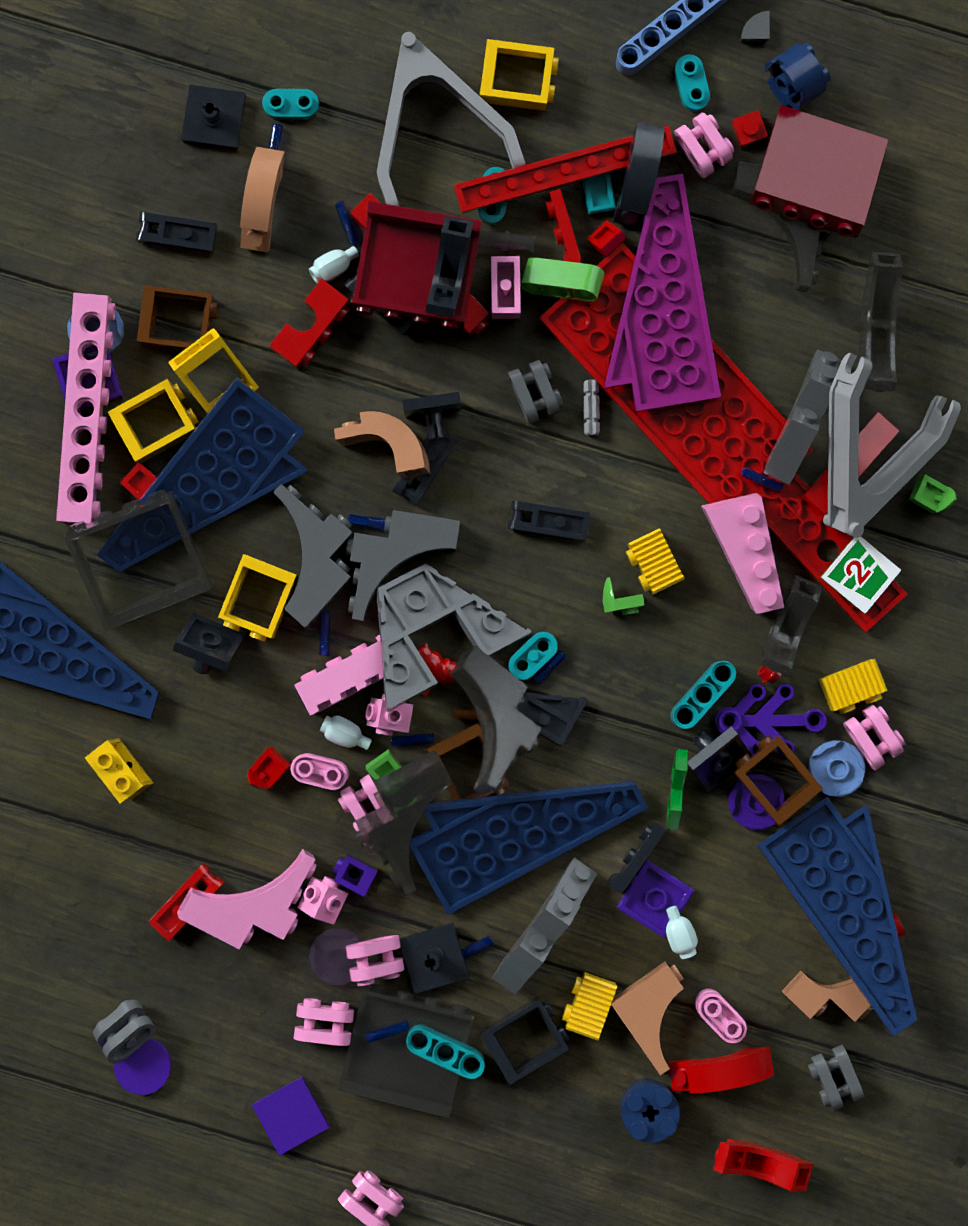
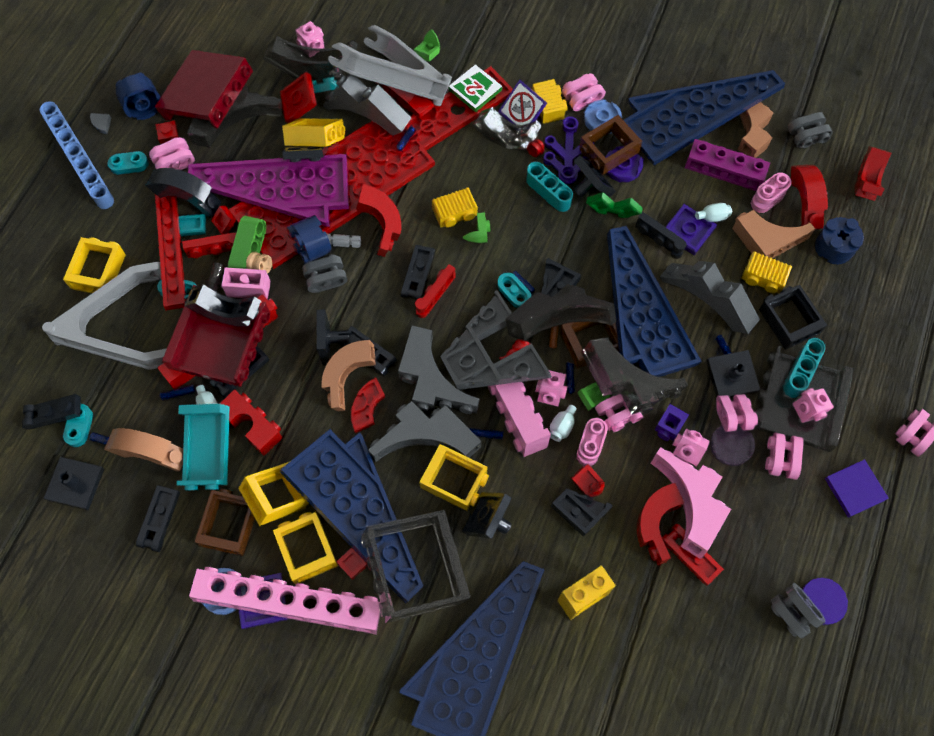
camera: 80 degrees left, 20 degrees down
clear blue pin [348,514,386,530] -> none
clear blue piece [365,1020,409,1043] -> none
bright pink wedge [701,493,784,614] -> none
none -> black plate [22,394,81,429]
none -> teal panel [177,404,230,490]
none -> light nougat wheel [246,252,272,274]
none -> red tile [280,72,317,123]
none -> yellow window [282,118,345,147]
none -> black wing [282,146,328,162]
none -> dark blue brick [287,215,331,264]
none -> bright pink brick [296,21,324,57]
none -> teal plate [312,77,337,93]
none -> red tile [351,378,385,433]
none -> red arch [356,184,401,257]
none -> red plate [415,264,456,318]
none -> piece [498,80,547,135]
none -> black wing [551,489,613,537]
none -> red arch [637,483,684,565]
none -> magenta brick [685,139,770,191]
none -> bright pink brick [793,388,834,423]

